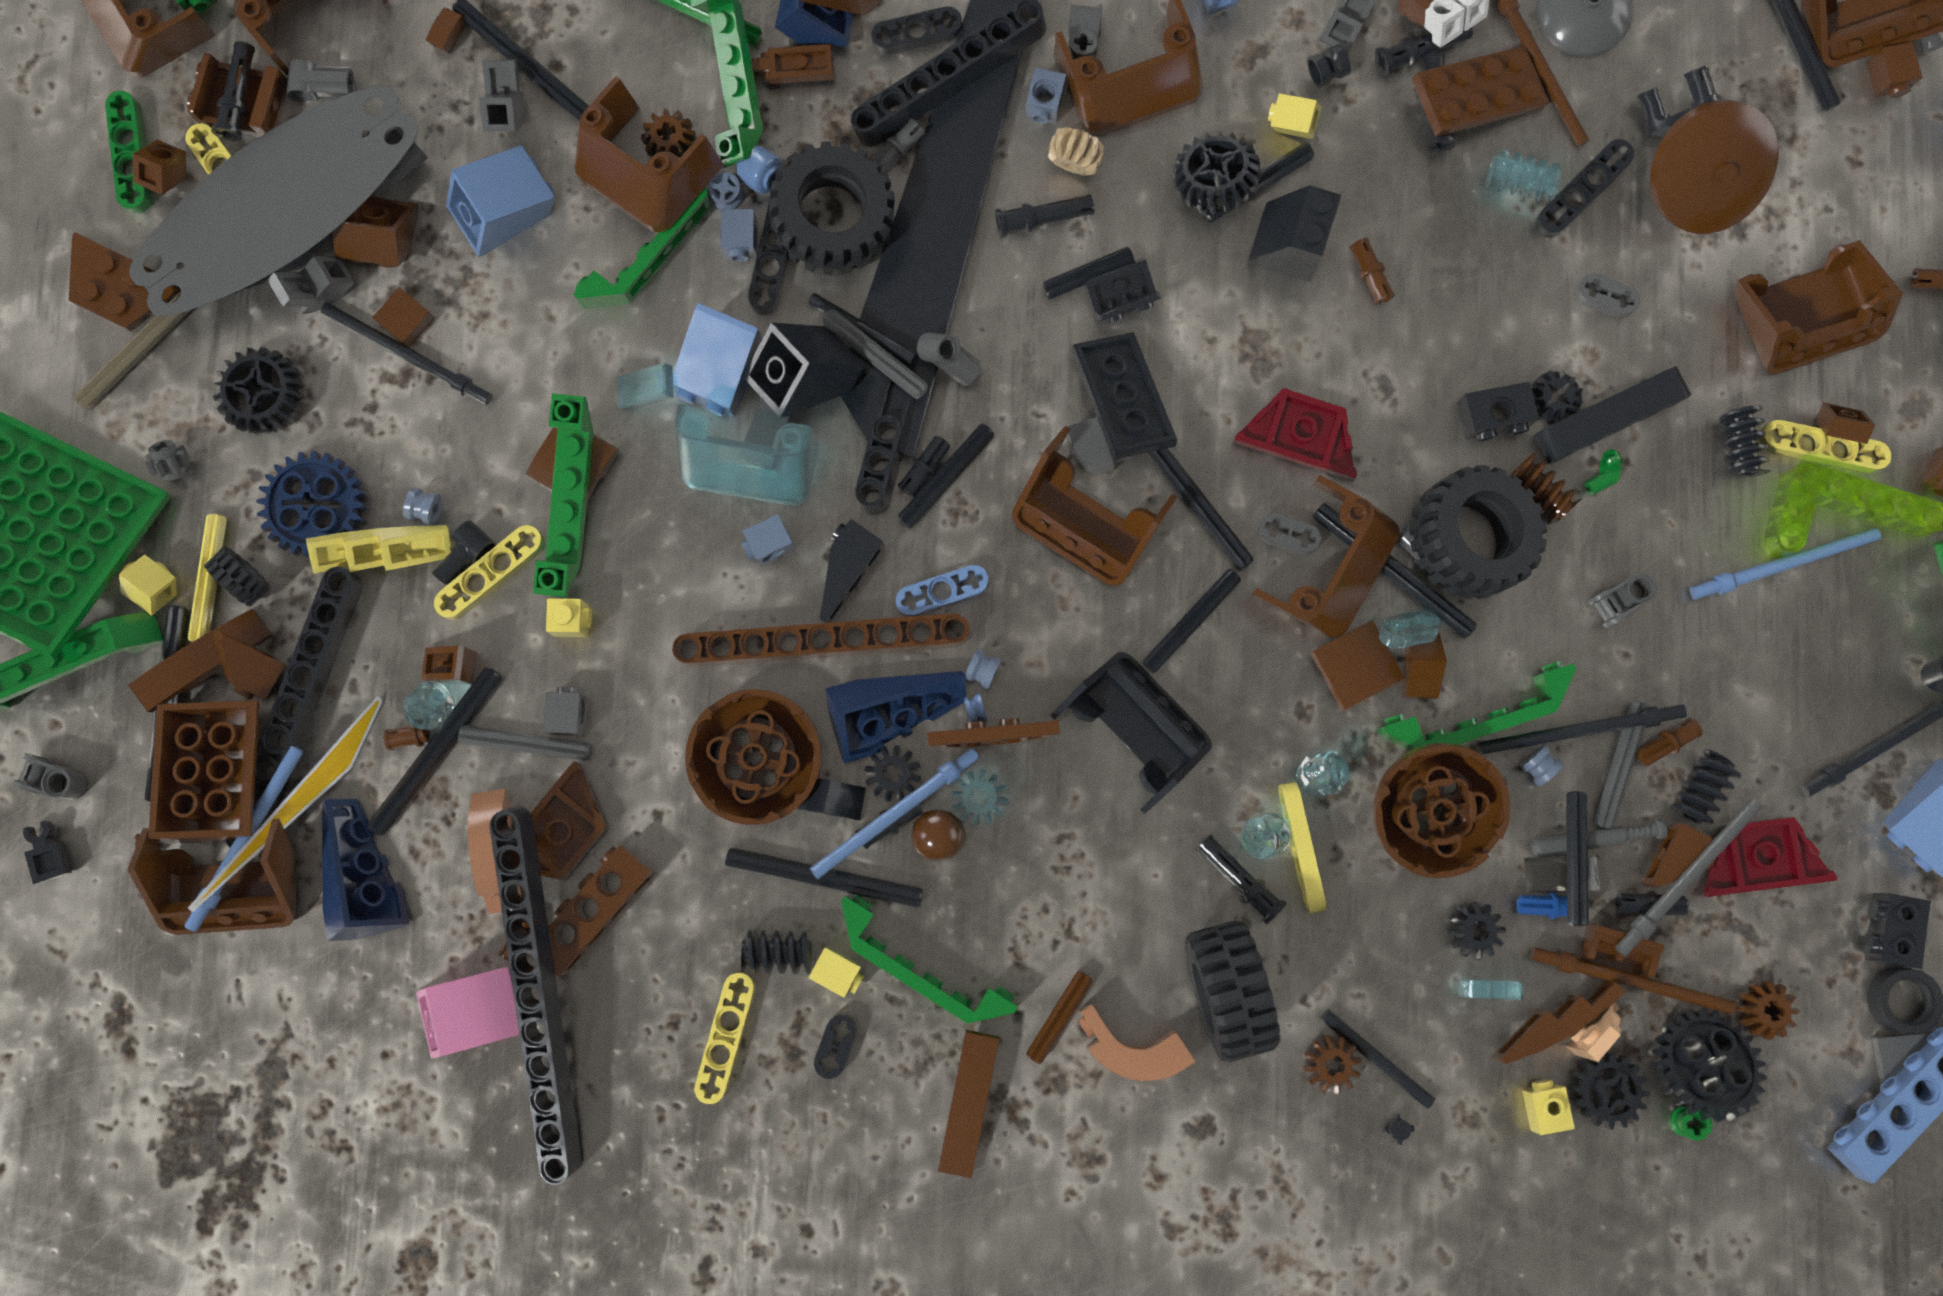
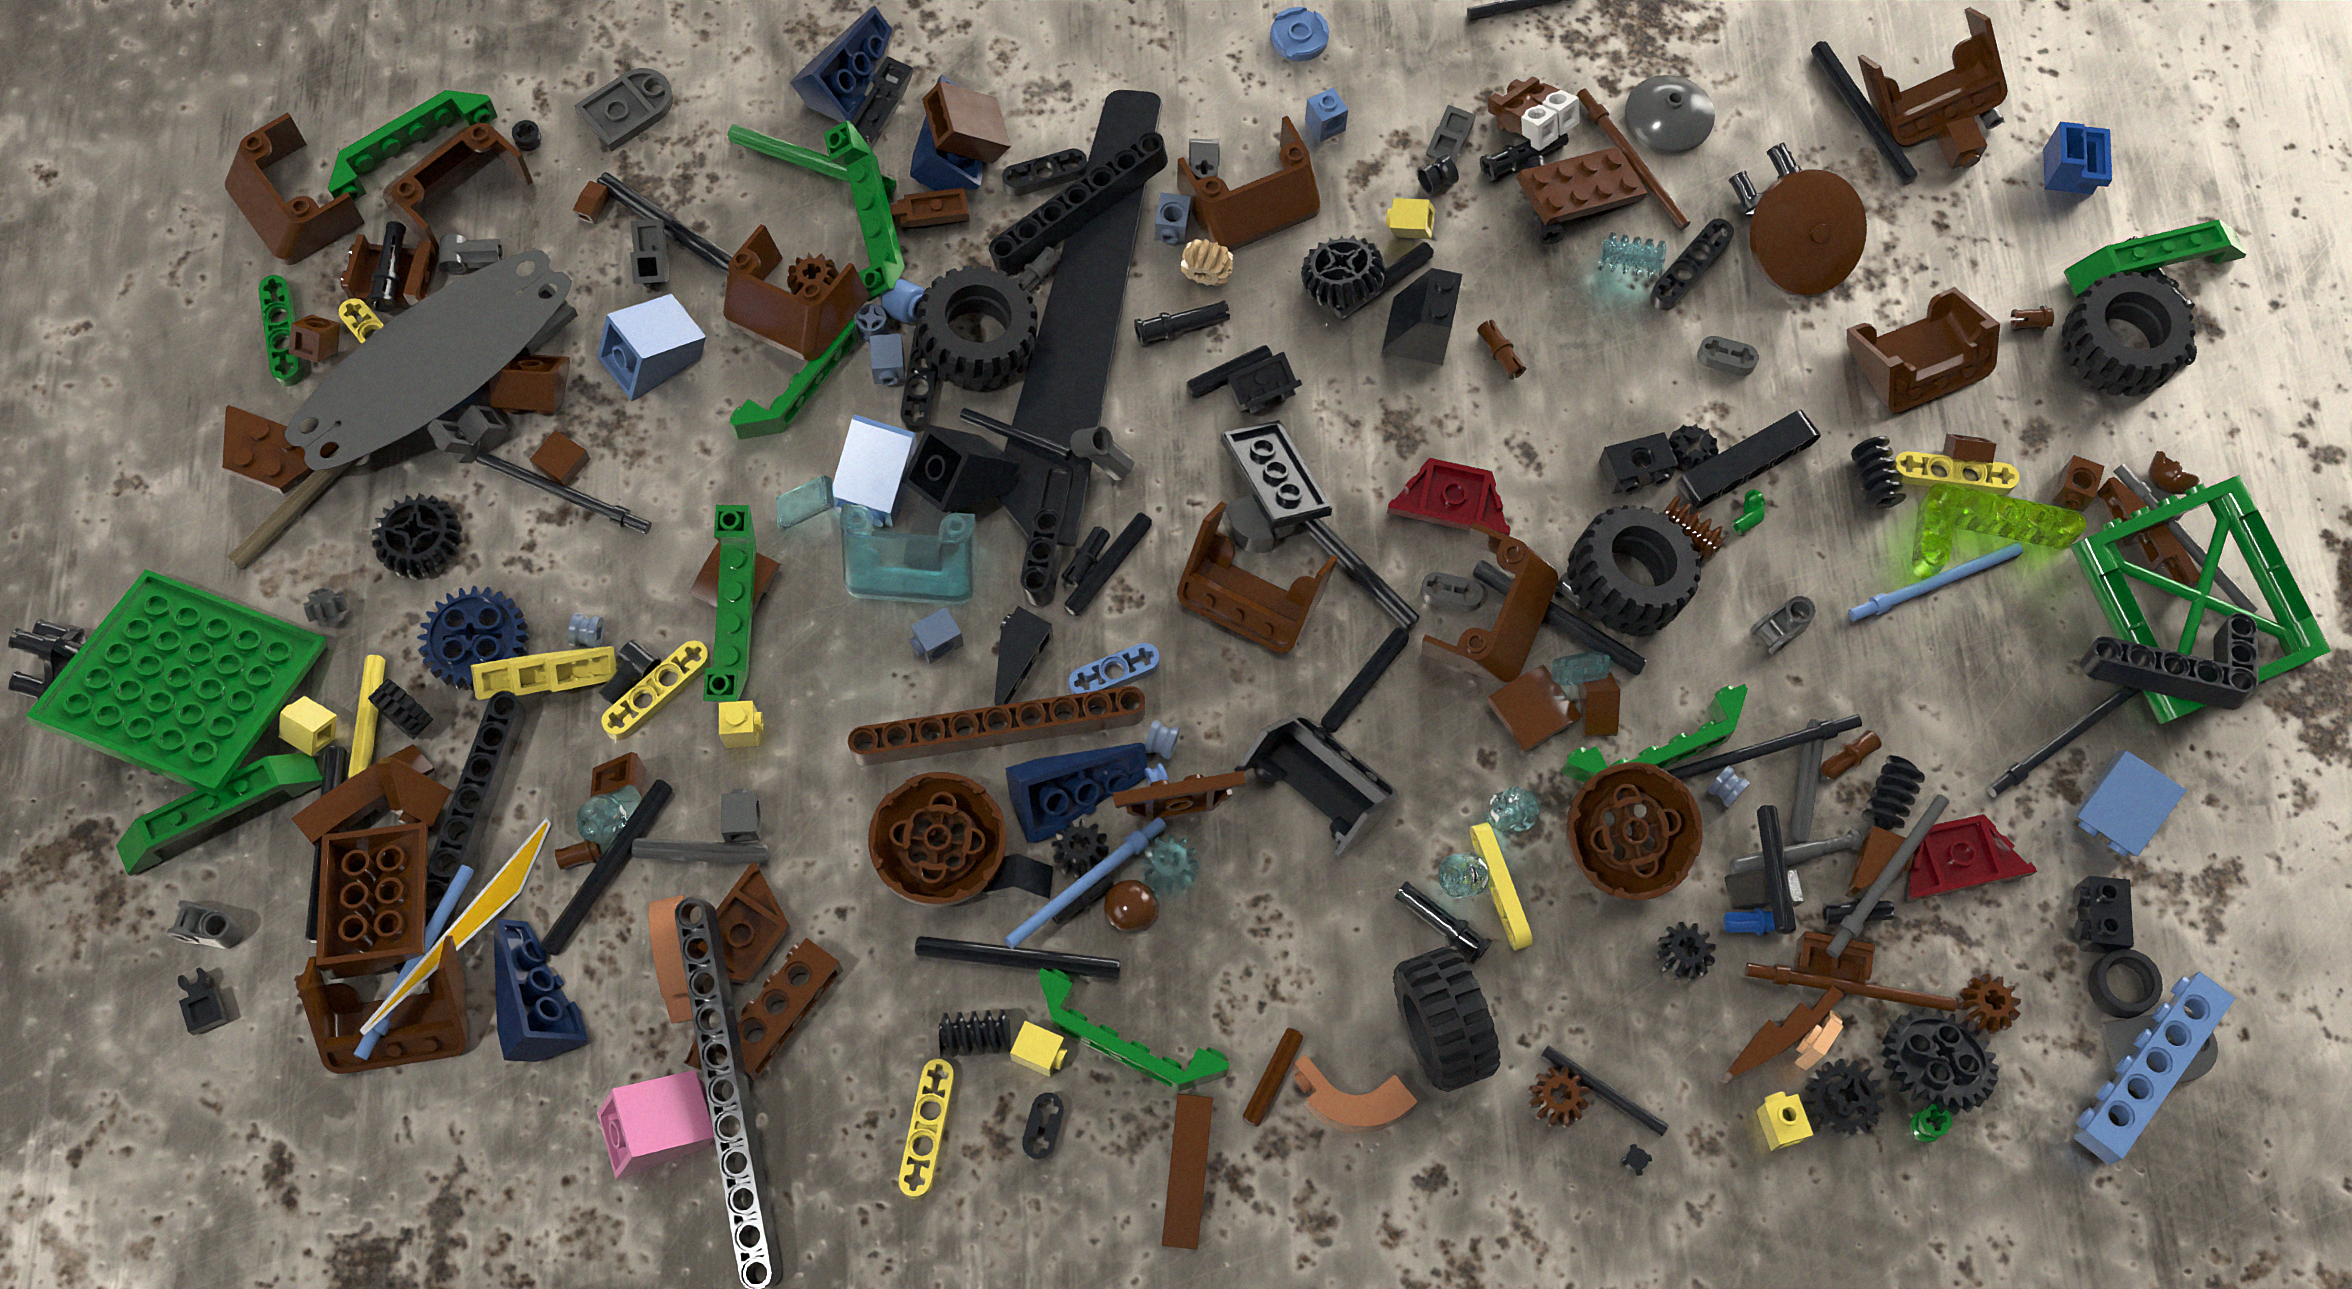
camera: 10 degrees left, 15 degrees down
dark grey axle [822,310,928,399] -> none
clear light blue beam [1457,979,1523,1000] -> none

